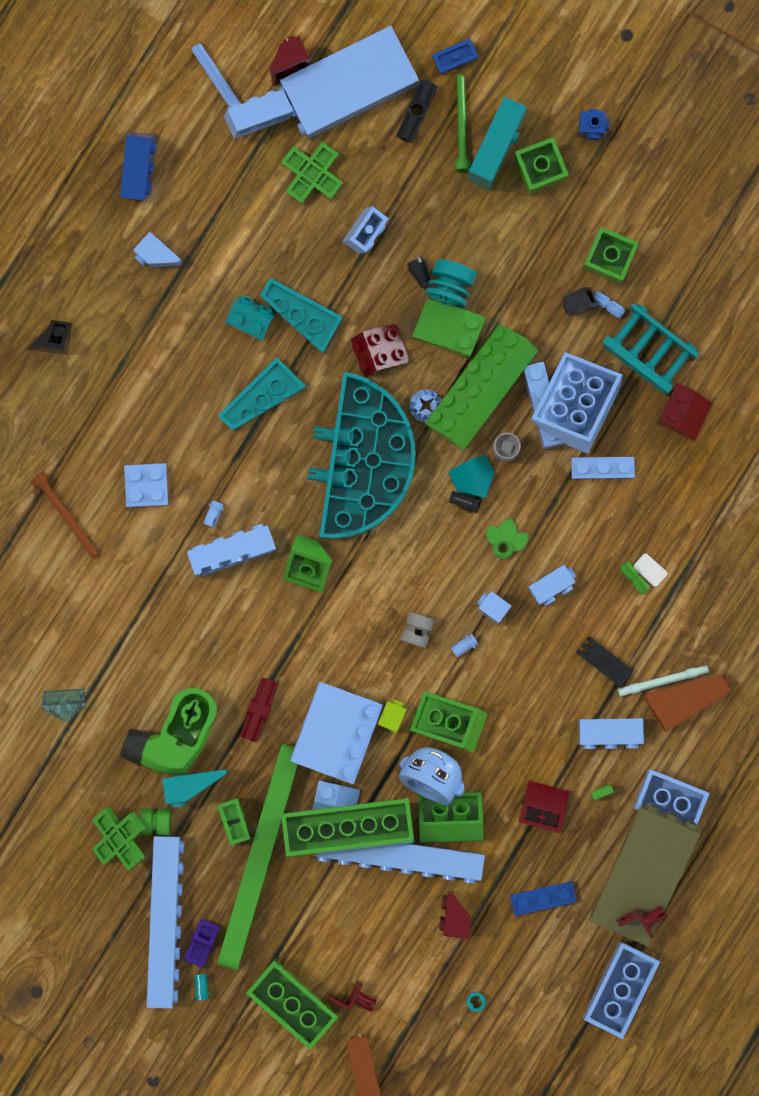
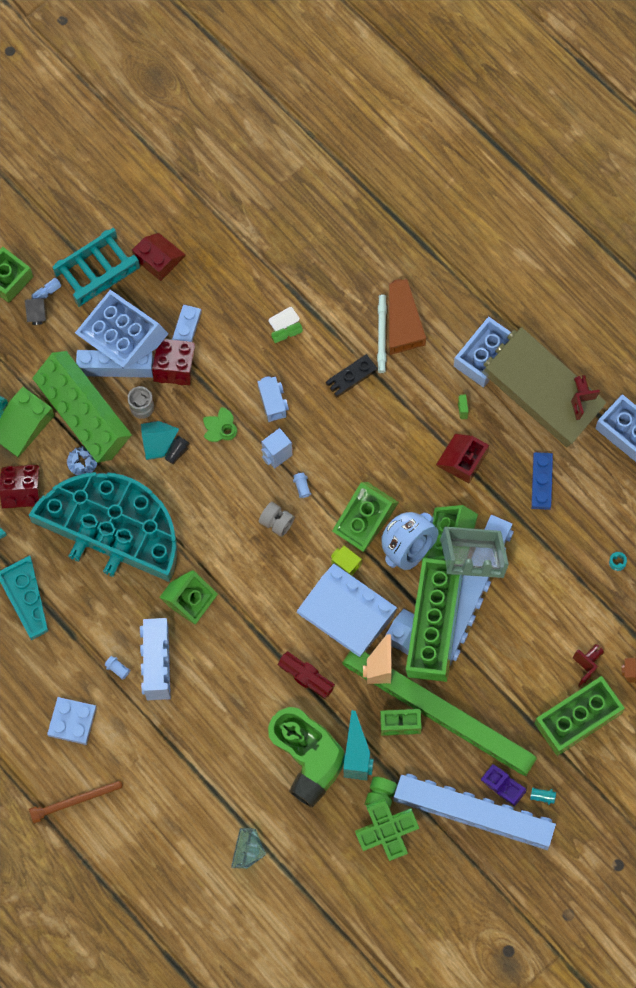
camera: 75 degrees left, 15 degrees down
dark red slope [439,891,471,939] -> none
light blue brick [578,718,644,749] -> none
none -> dark red bracket [152,339,195,386]
none -> light nougat slope [363,634,391,684]
none -> sand green window [440,527,509,578]

